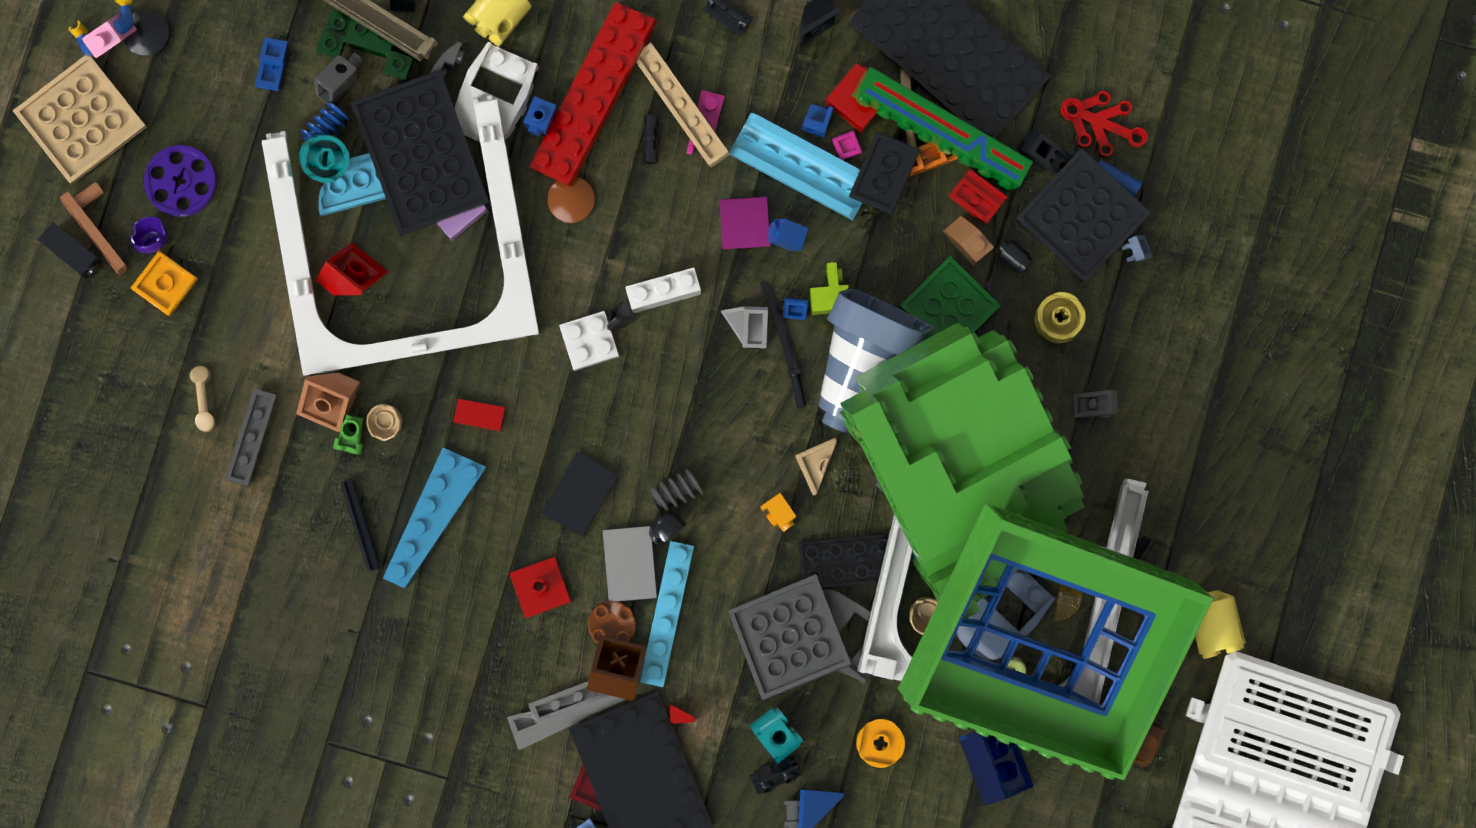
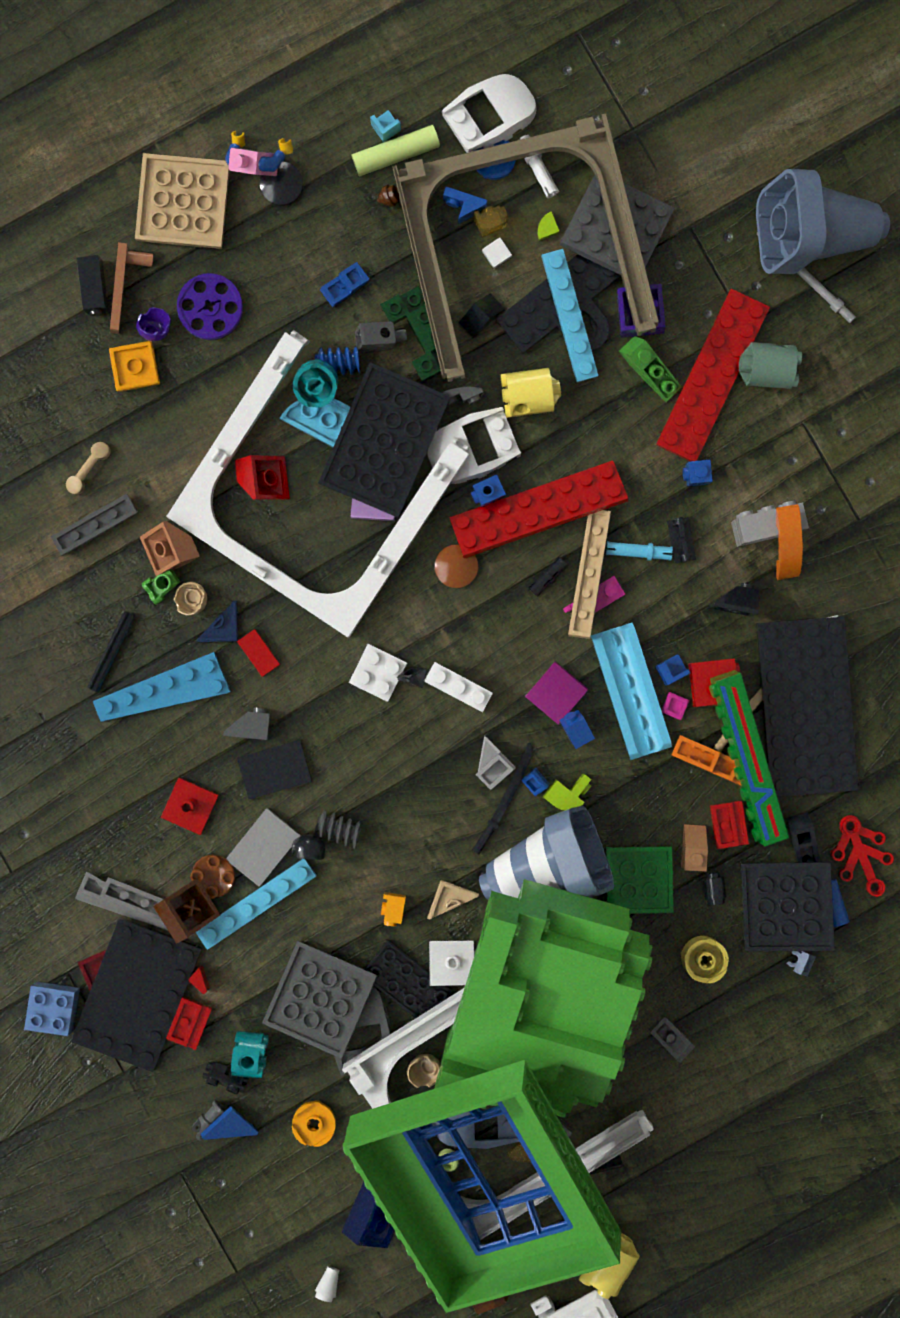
camera: 45 degrees right, 5 degrees up
black tile [849,131,920,216] -> none
none -> red plate [166,997,212,1050]
none -> dark blue tile [197,601,238,642]
none -> dark grey slope [223,708,272,740]
none -> white plate [429,941,474,986]
none -> medium azure pin [606,541,673,561]

